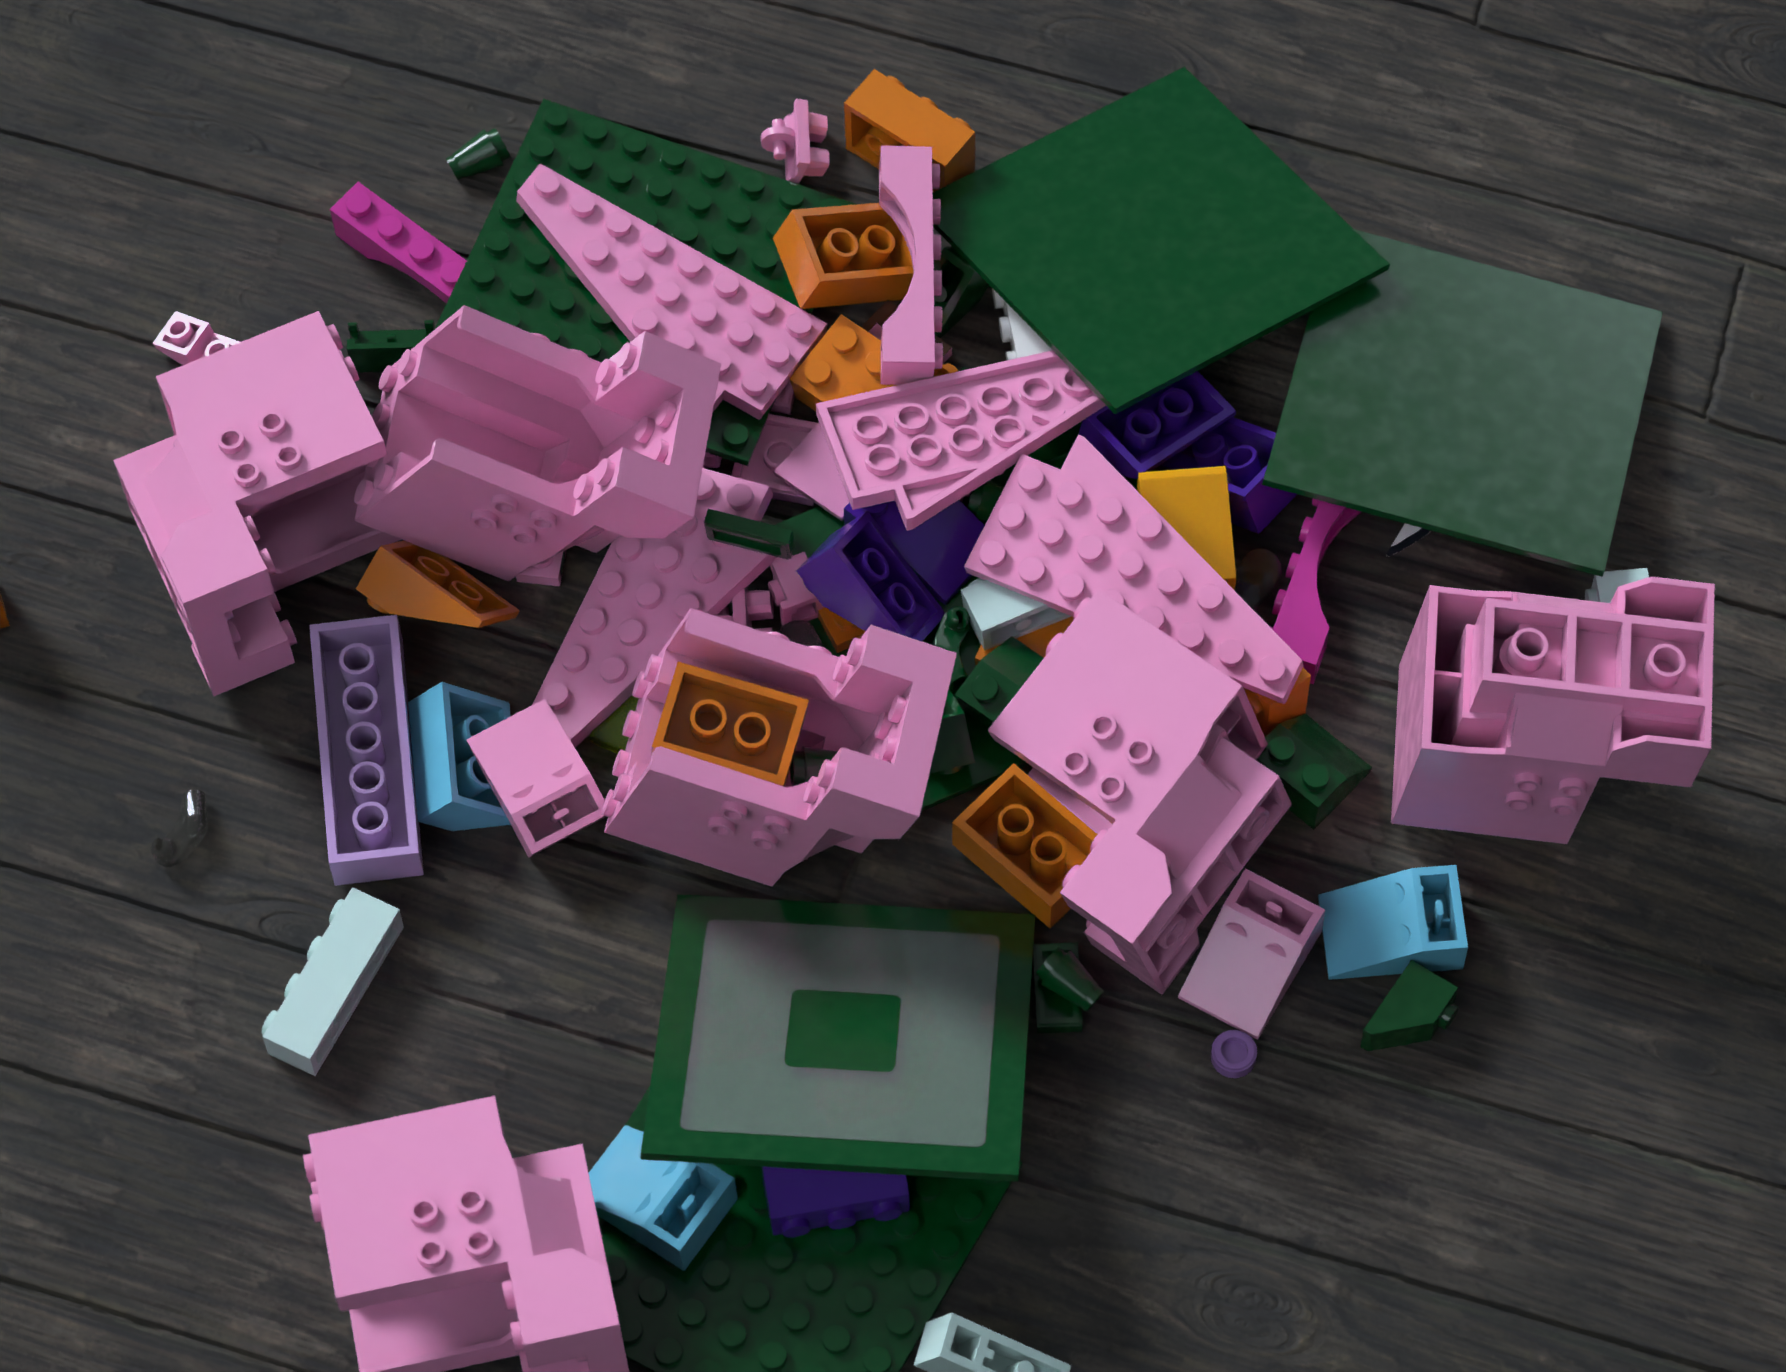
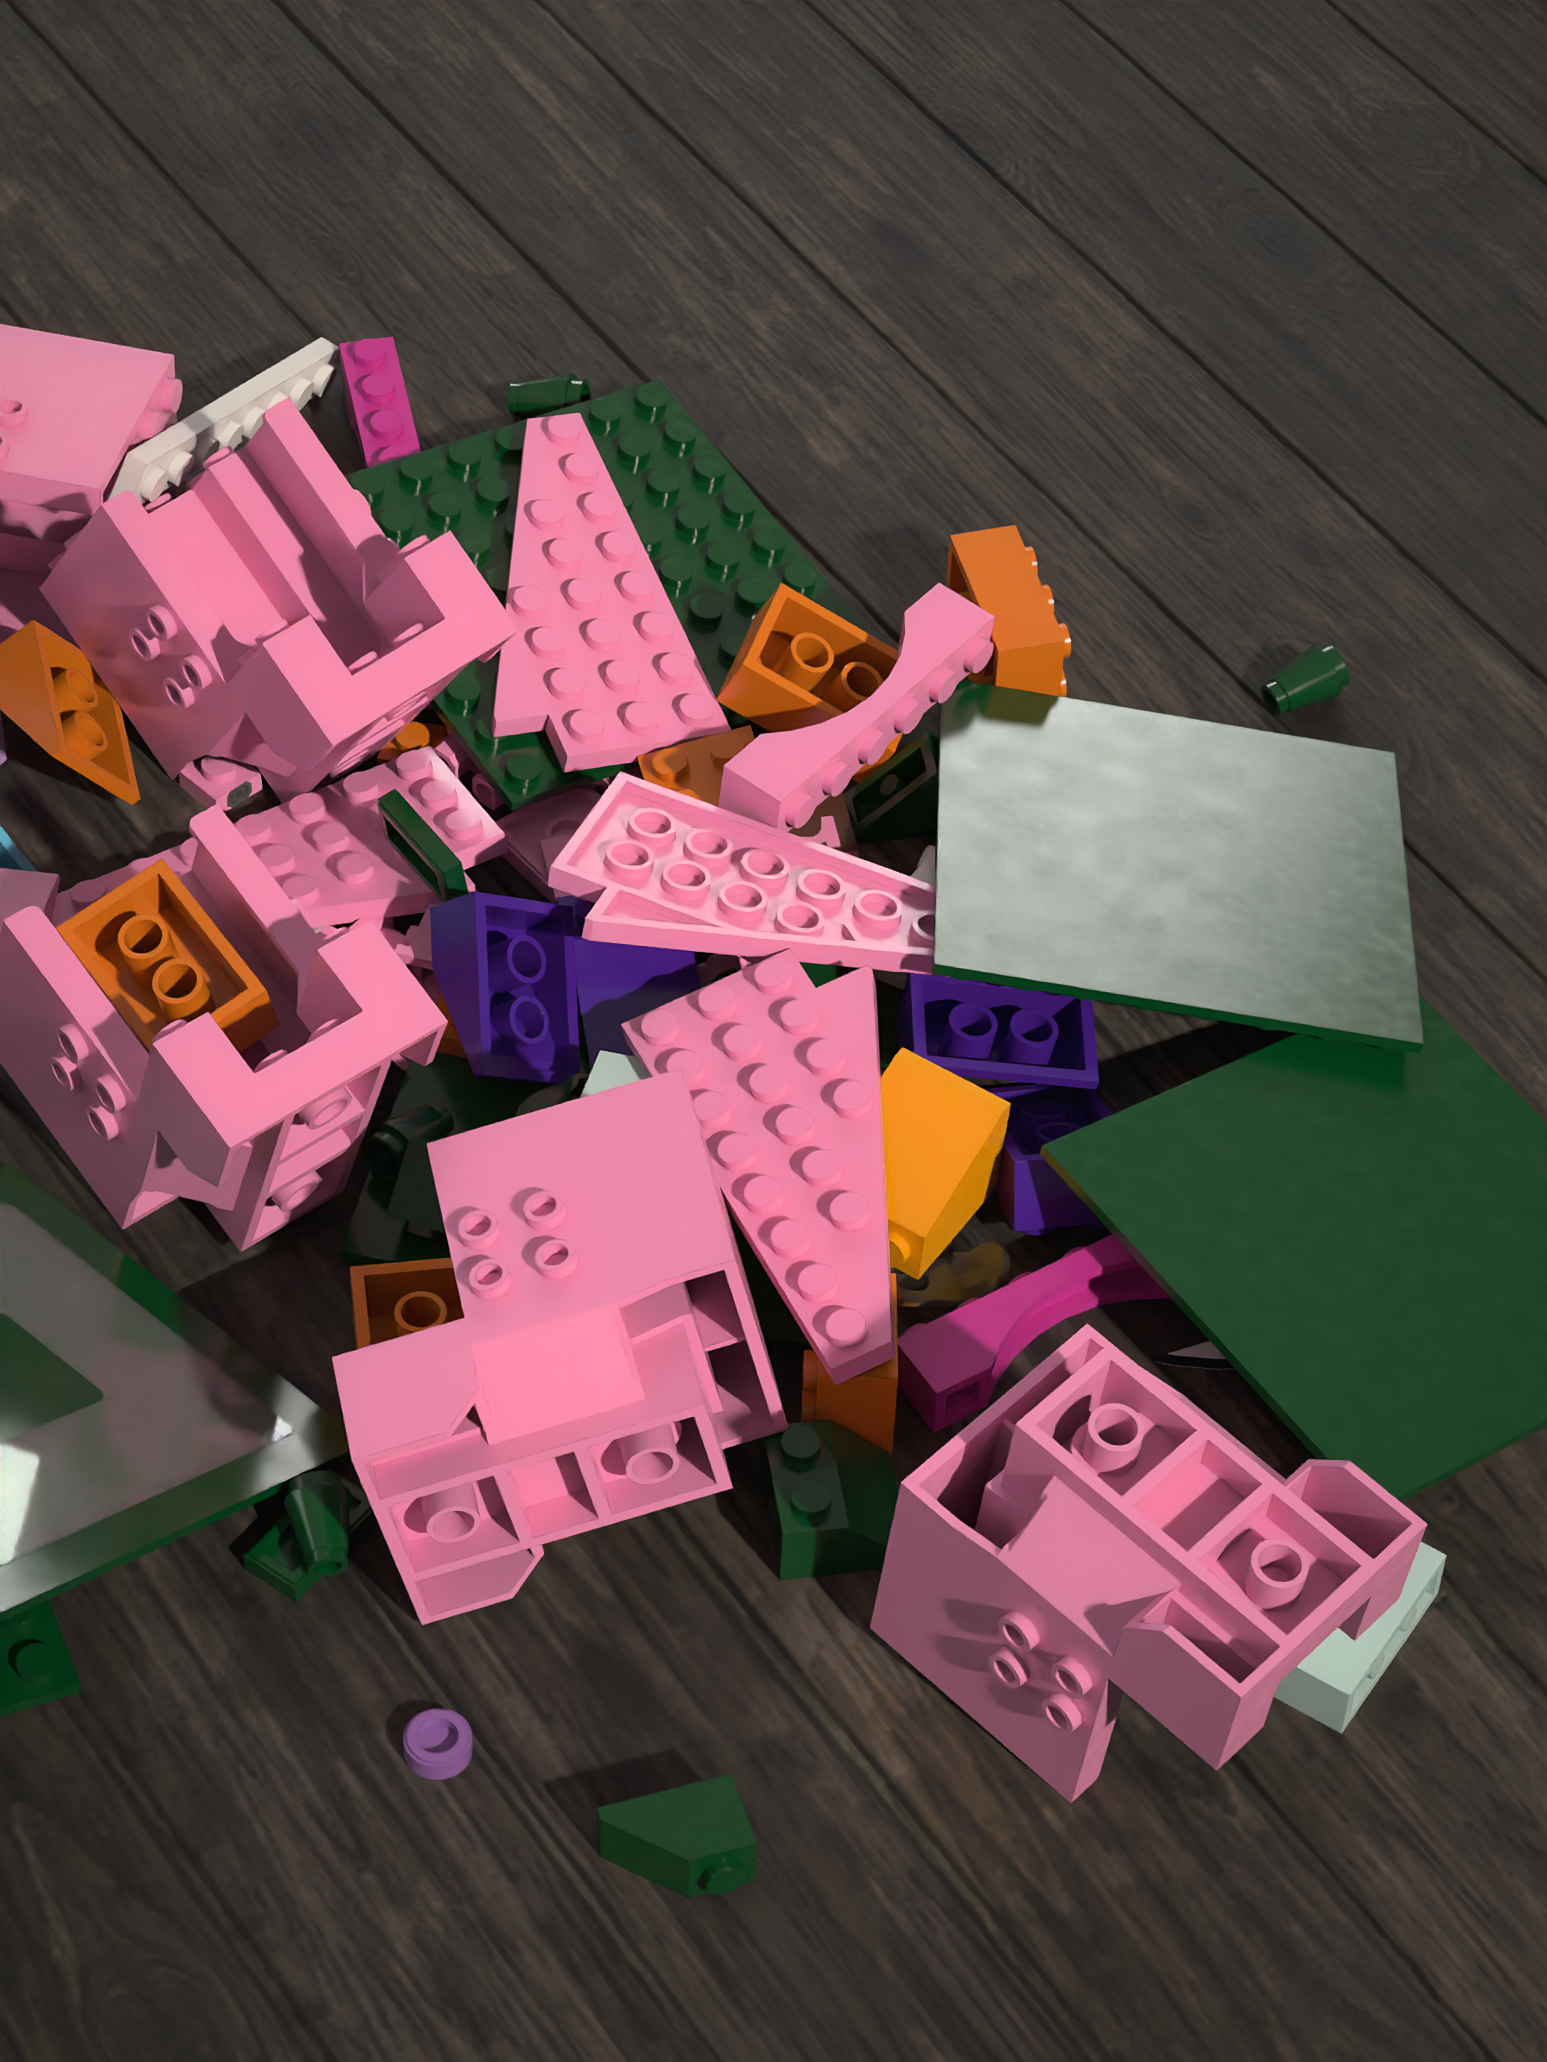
camera: 35 degrees right, 15 degrees down
bright pink hips [761,99,829,184] -> none
bright pink slope [1178,868,1325,1040] -> none
medium azure slope [1318,865,1468,980] -> none
none -> white plate [108,337,339,504]
none -> dark green cone [1261,644,1350,716]

